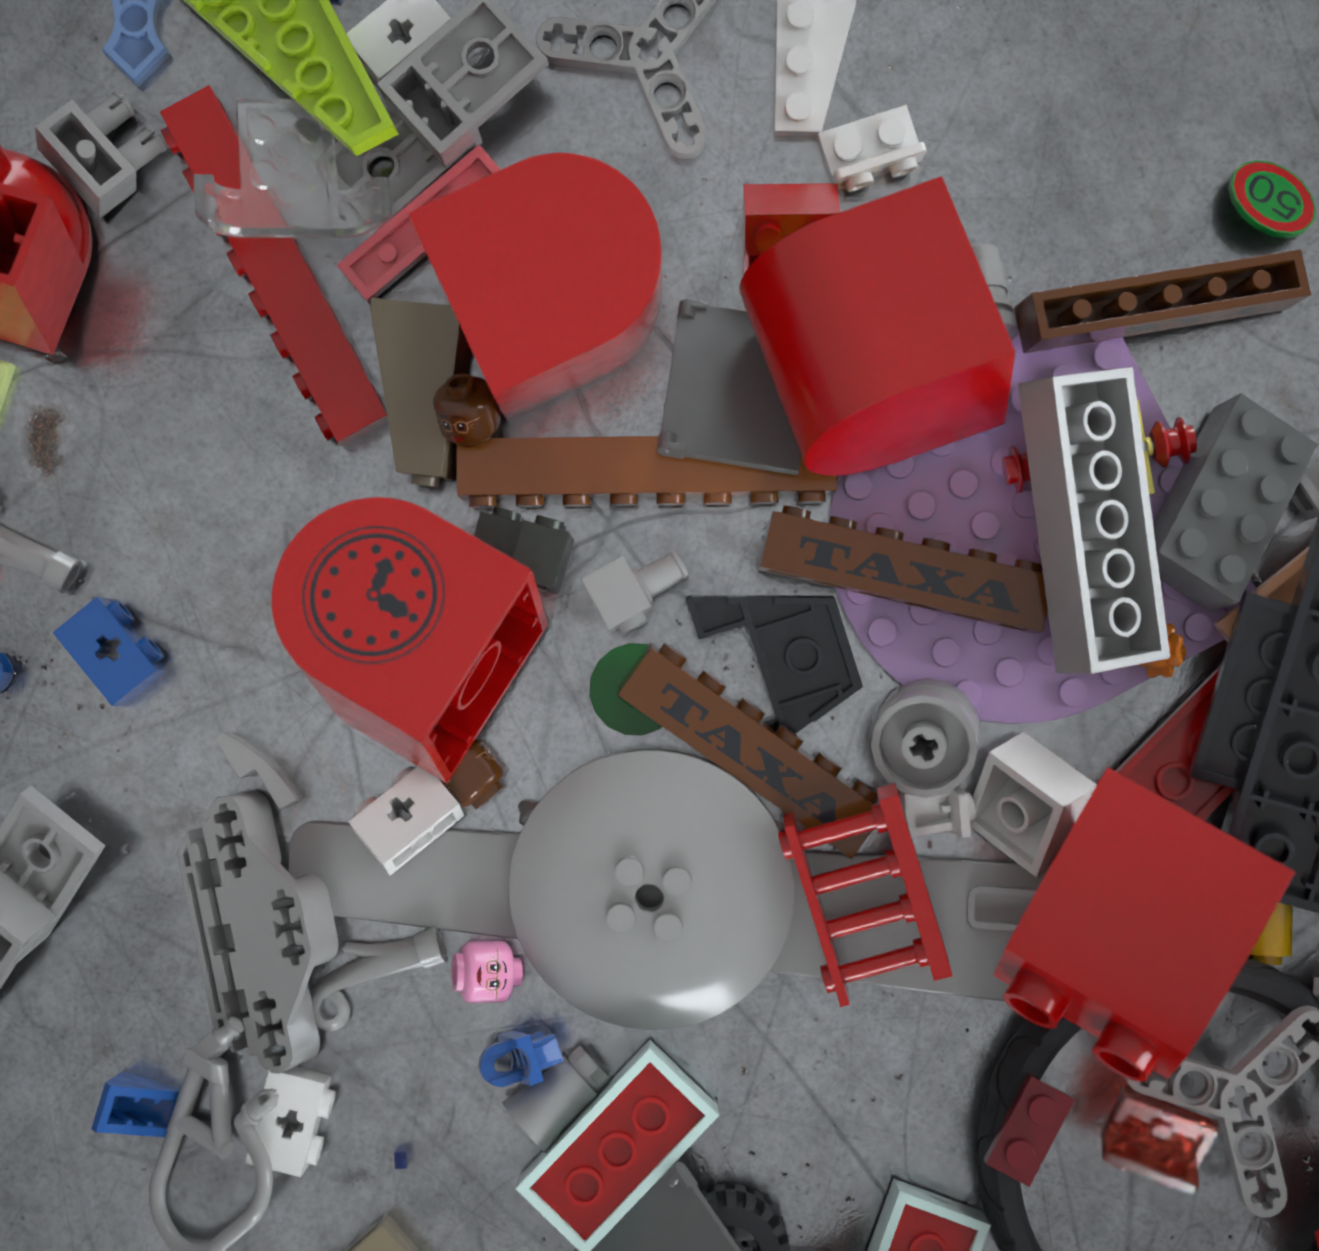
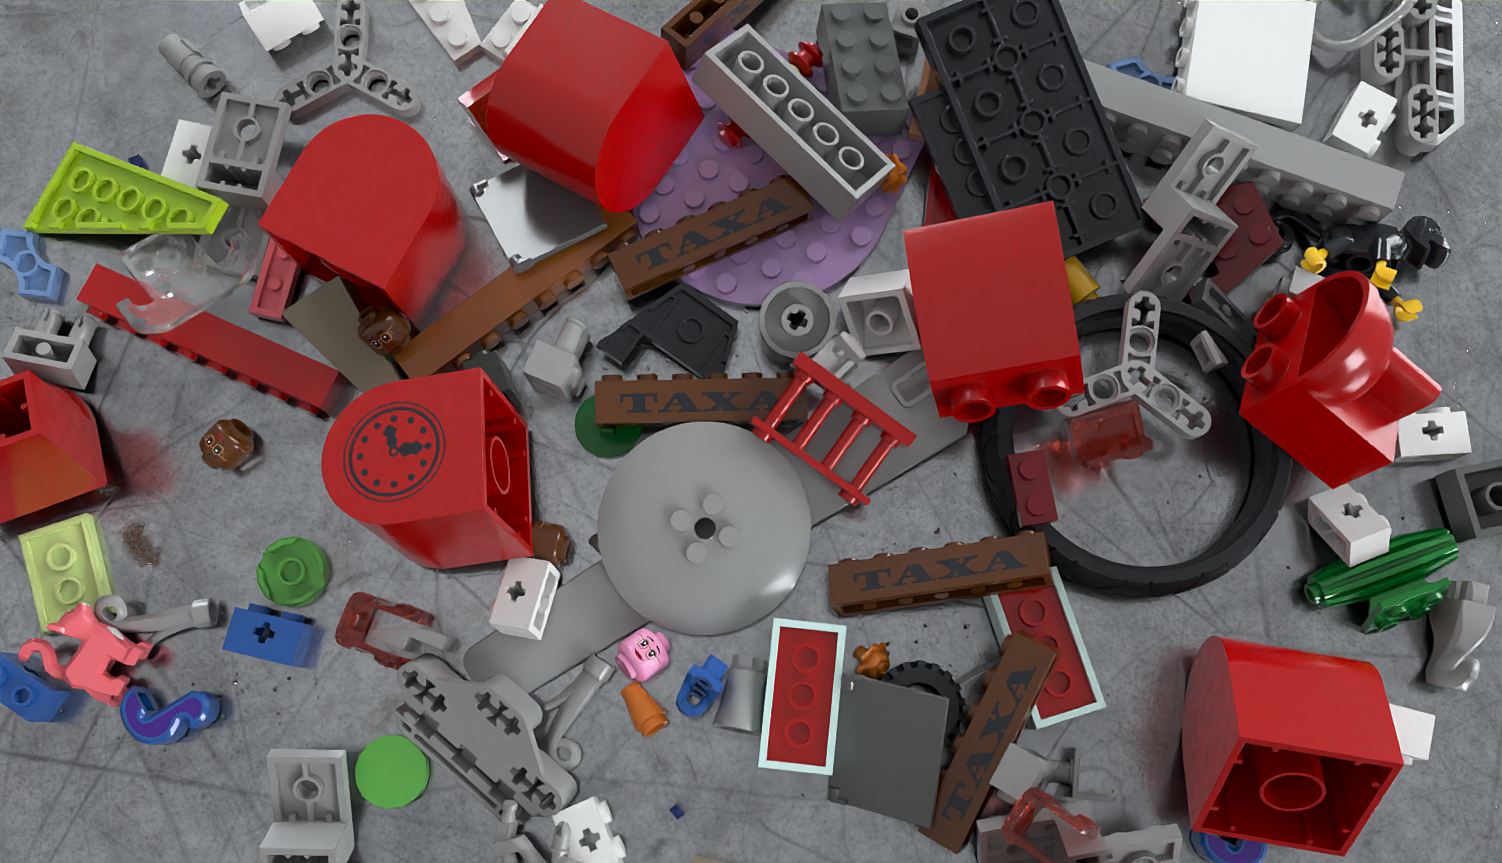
camera: 40 degrees left, 10 degrees down
none -> reddish brown head [199,418,254,470]
none -> bright green tile [256,536,330,608]
none -> clear red piece [335,592,430,670]
none -> bright green tile [355,735,430,809]
none -> orange cone [620,681,668,738]
none -> reddish brown brick [828,530,1054,617]
none -> orange plant [854,642,891,679]

